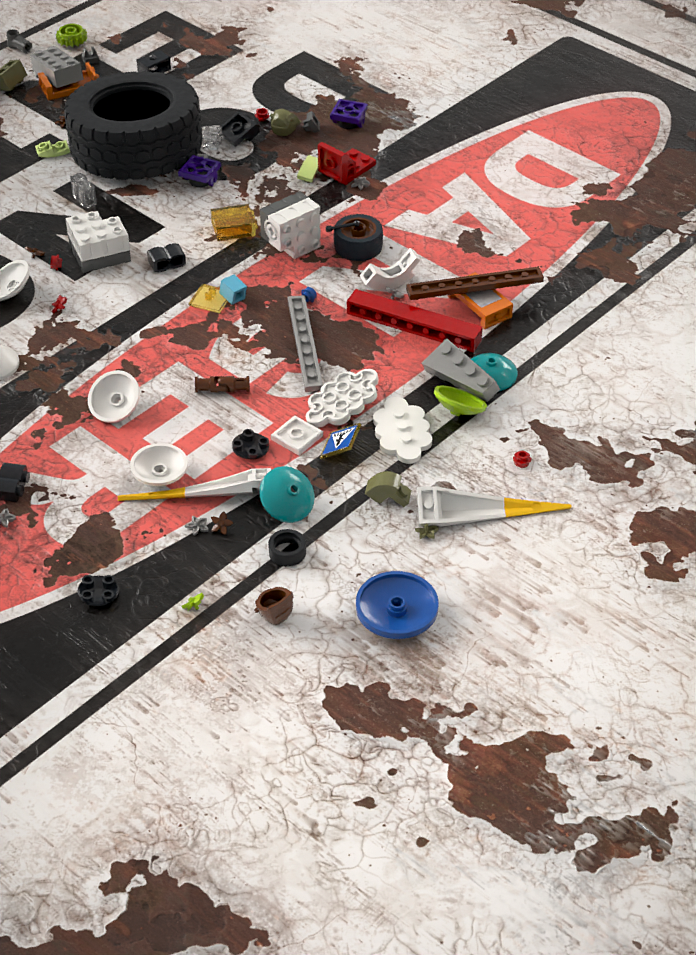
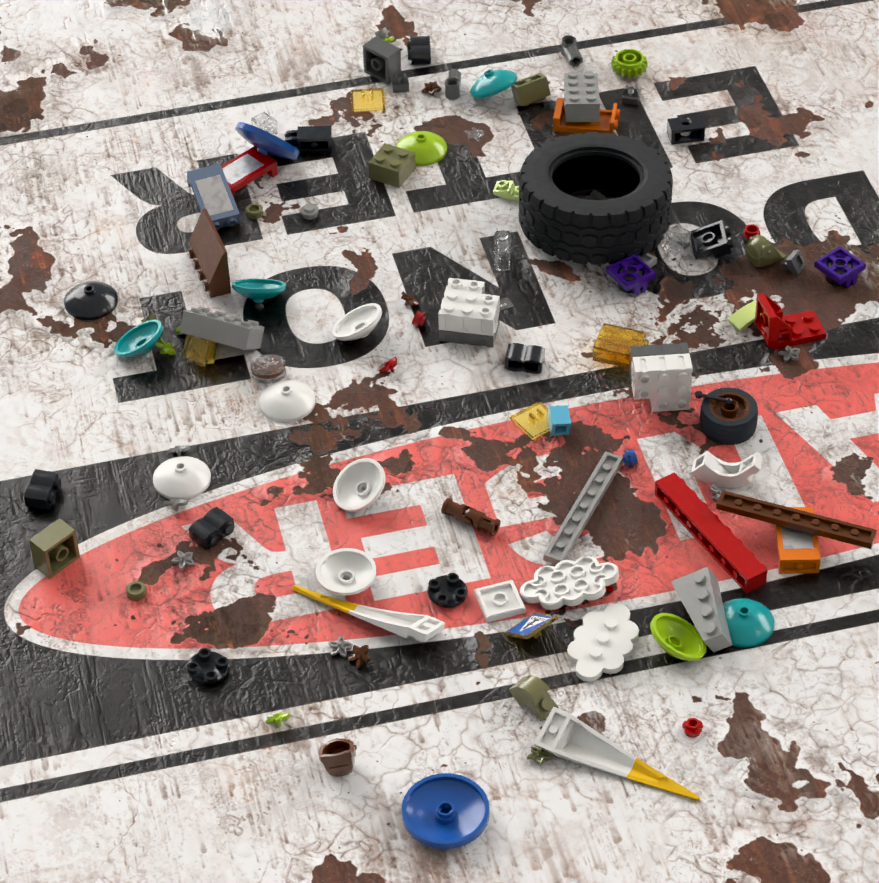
camera: 35 degrees right, 0 degrees up
teal dish [260,466,315,523] -> none
black tyre [268,529,306,567] -> none

